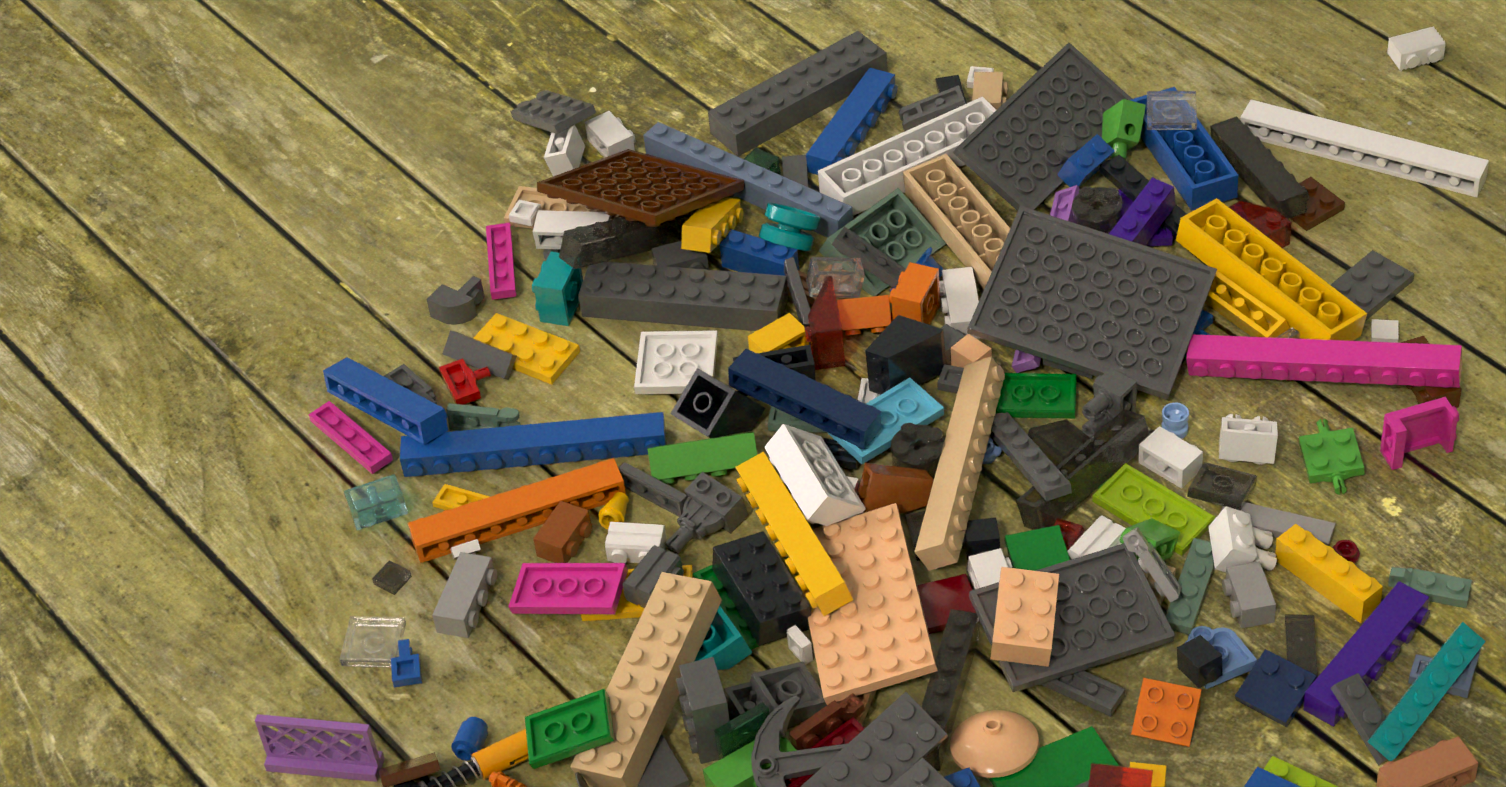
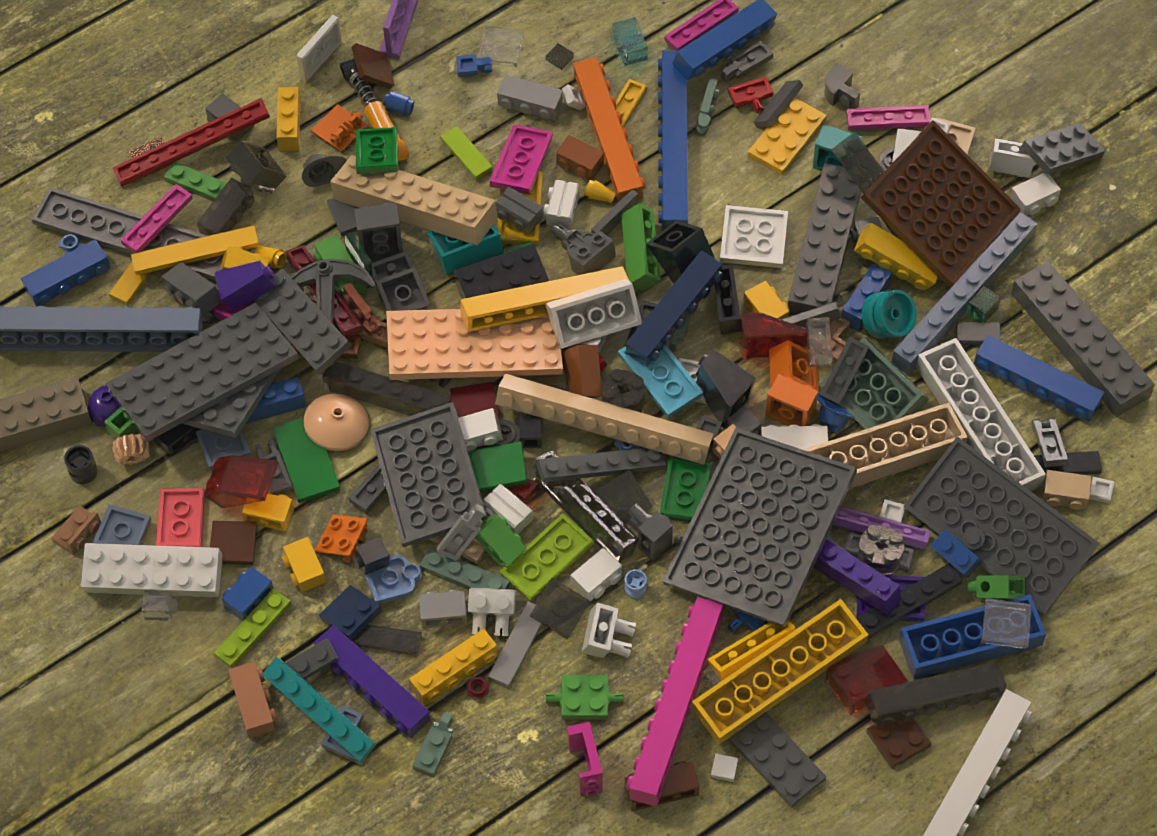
camera: 90 degrees right, 15 degrees up
white tile [787,625,813,665] -> none
light nougat brick [990,567,1059,667] -> none
none -> yellow brick [281,537,326,593]
none -> lime tile [440,126,493,180]

